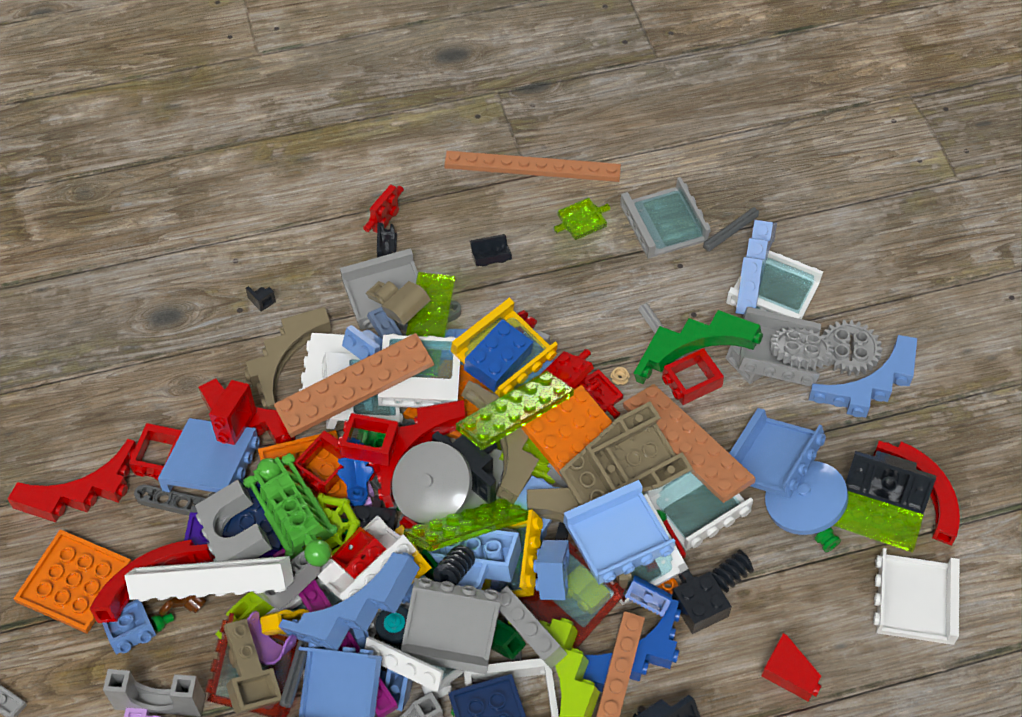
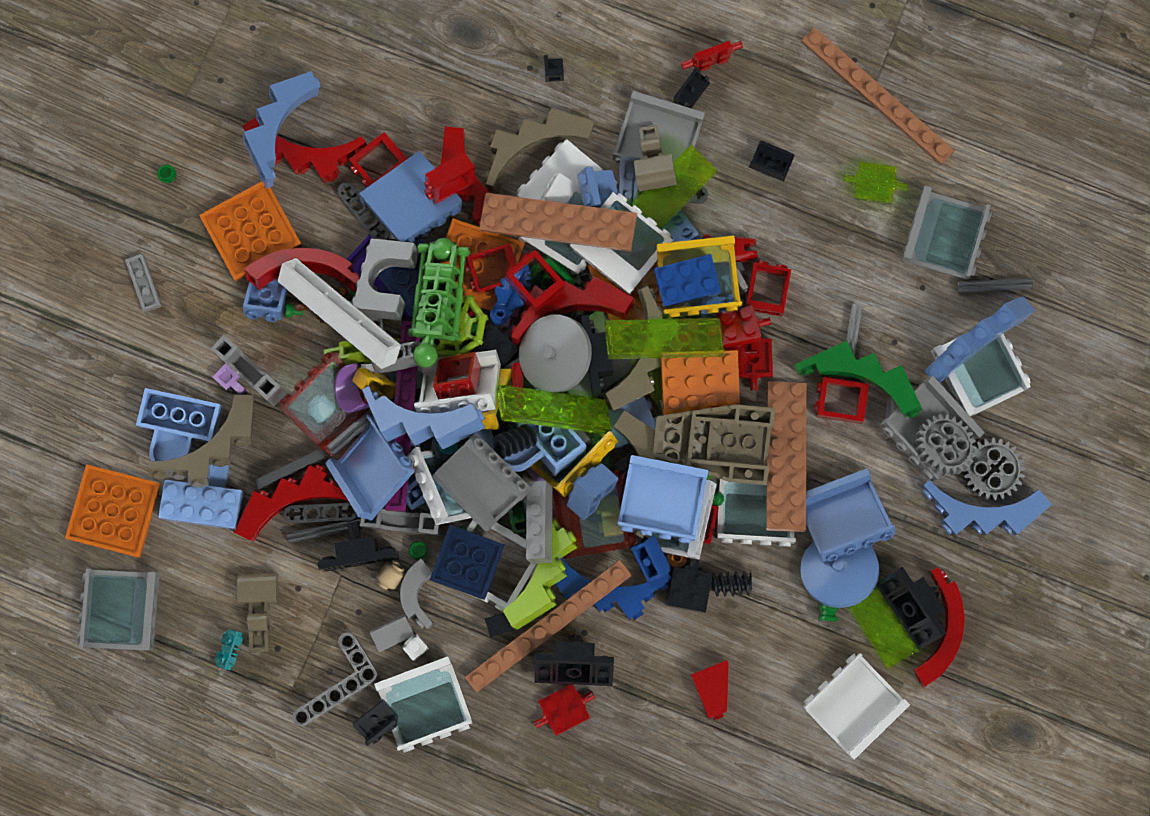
camera: 40 degrees right, 25 degrees up
dark tan plate [224,619,282,714] -> none
tan plate [610,367,630,385] -> none
none -> medium blue arch [243,71,321,189]
none -> red window [745,261,792,317]

